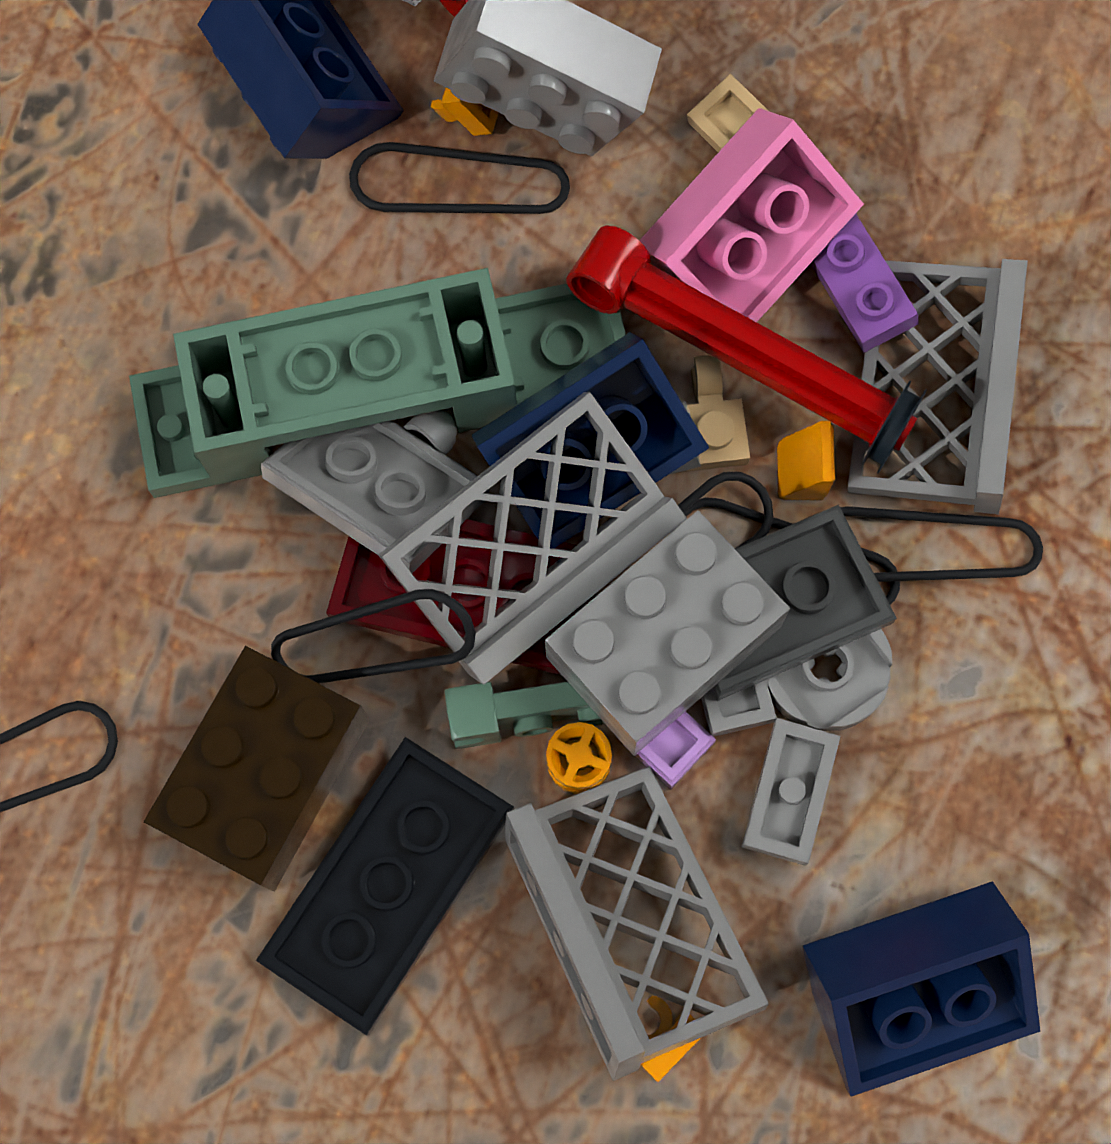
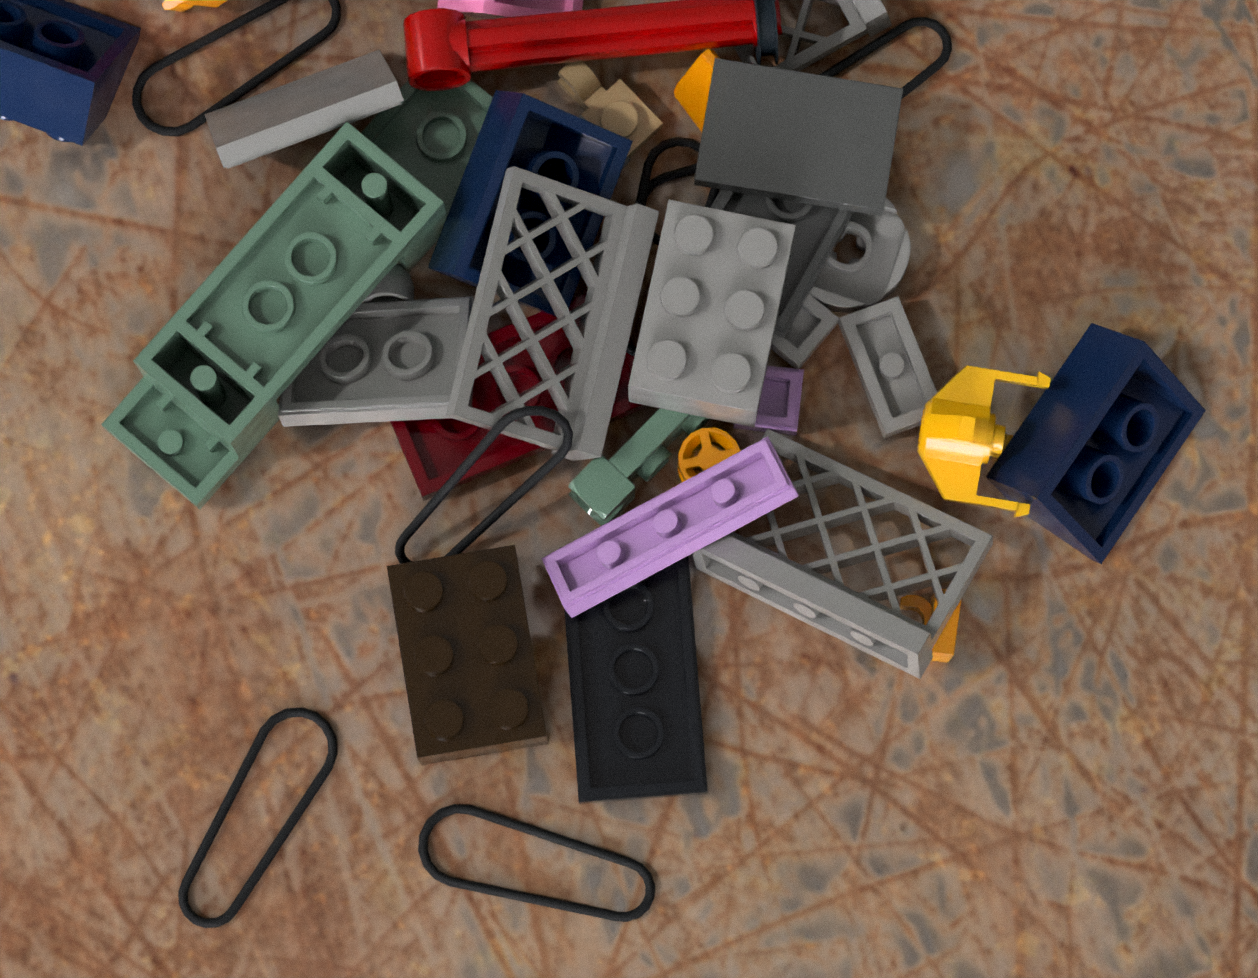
camera: 40 degrees left, 5 degrees up
none -> light grey tile [204,49,404,169]
none -> black piece [418,804,655,922]
none -> lavender tile [541,436,799,618]
none -> dark grey tile [694,58,903,216]
none -> yellow piece [917,365,1051,518]

